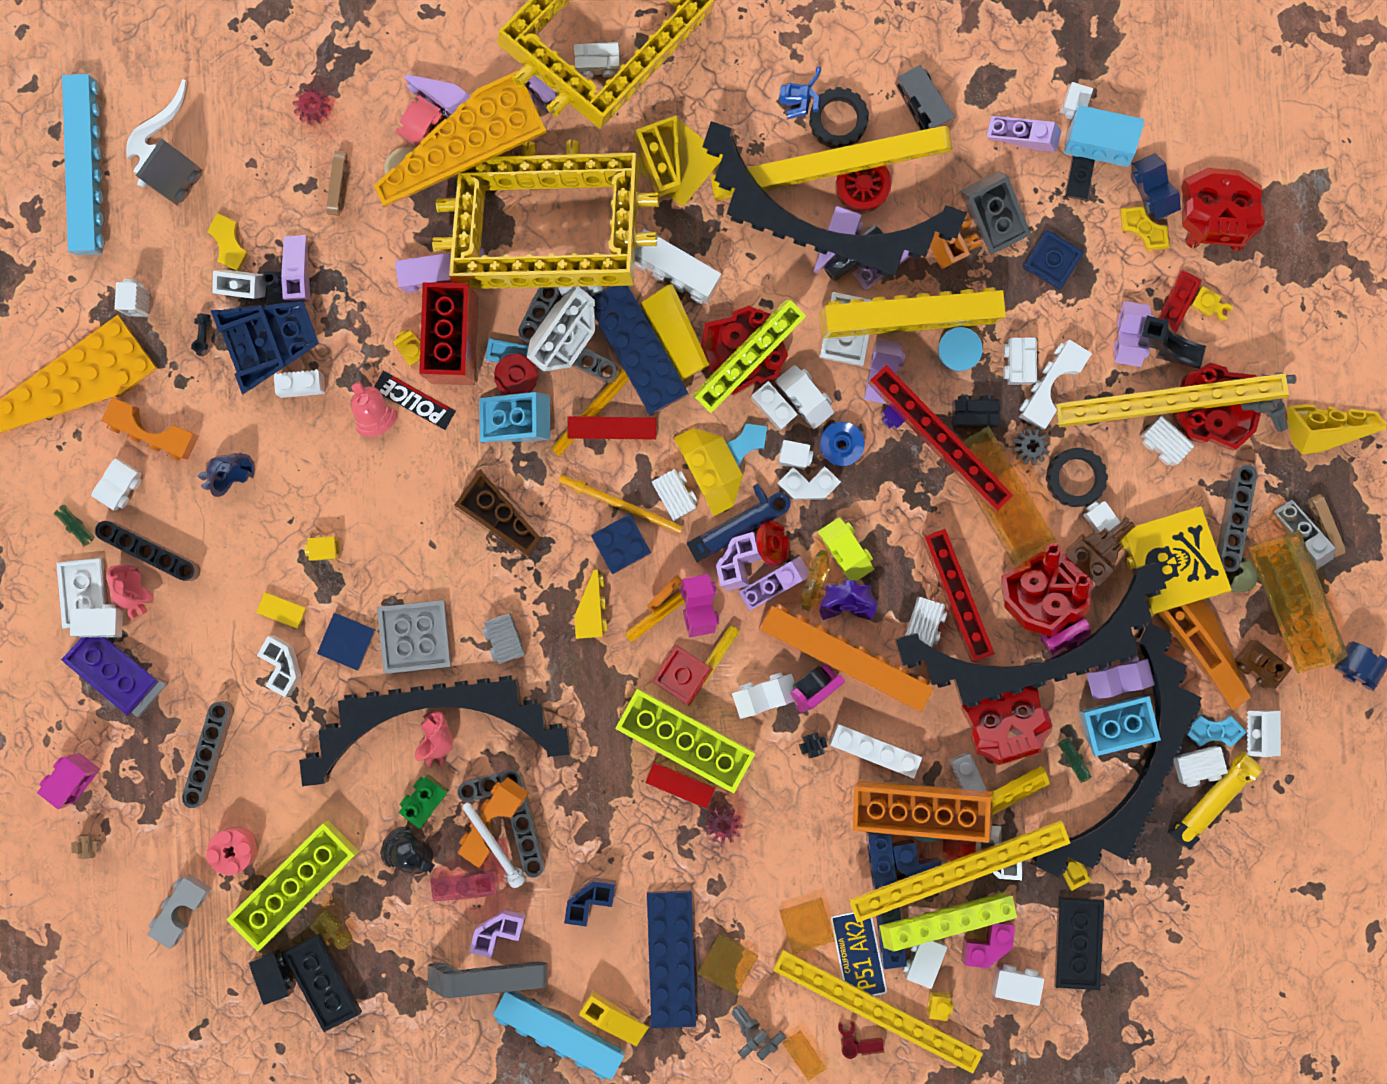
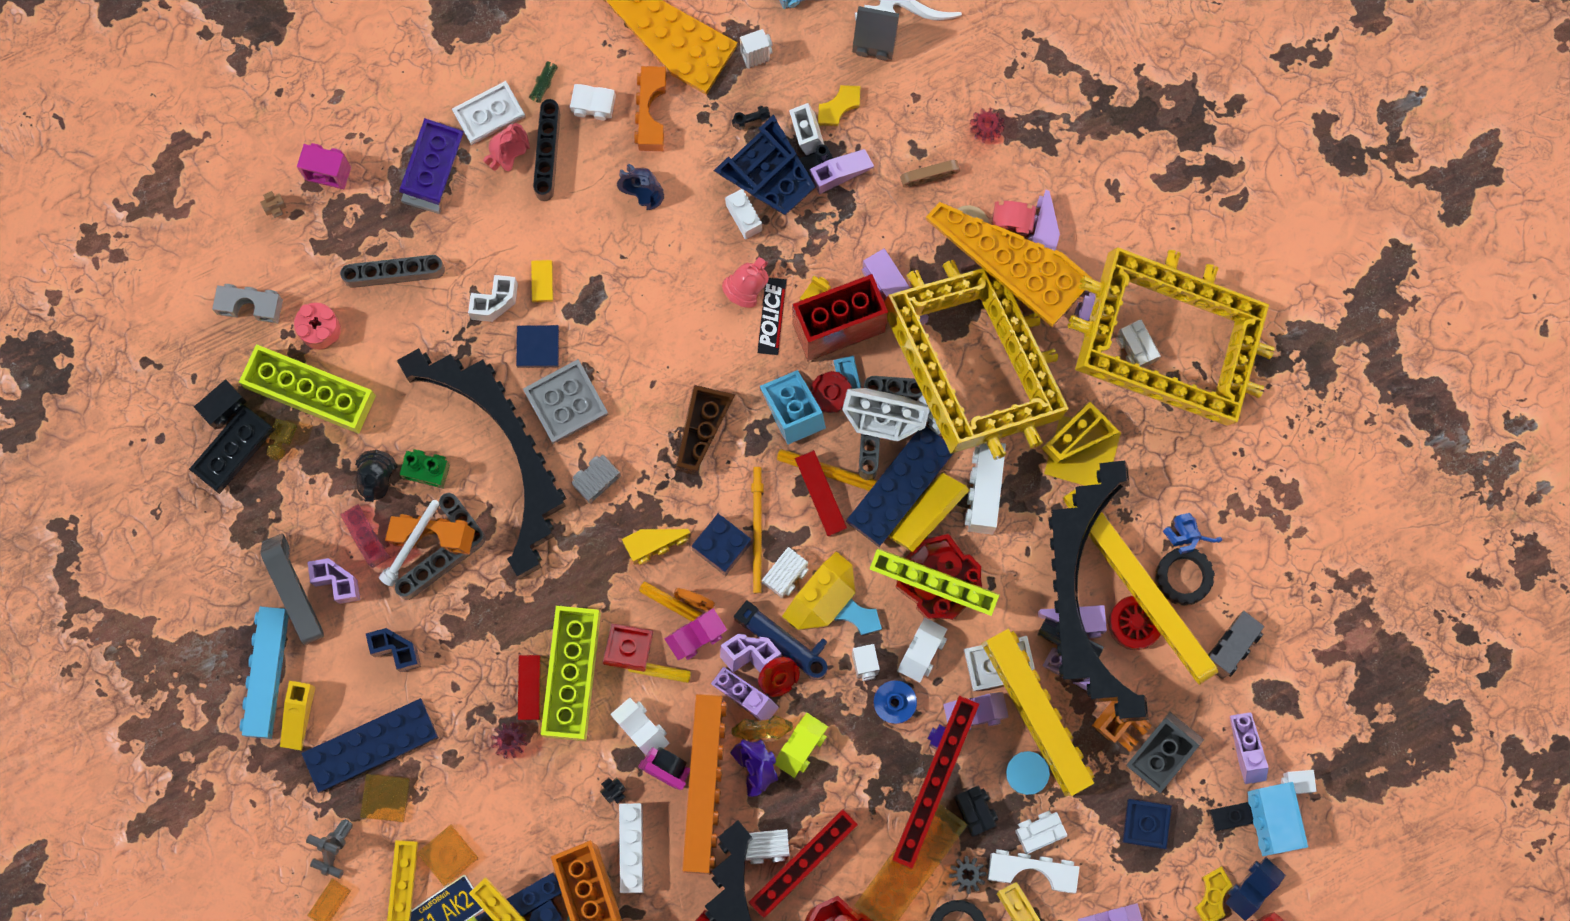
camera: 70 degrees right, 10 degrees down
white brick [70,604,123,637] -> none
yellow brick [304,536,340,561] -> none
coral helmet [415,710,453,768] -> none
white brick [751,381,798,431] -> none
white brick [777,467,841,500] -> none

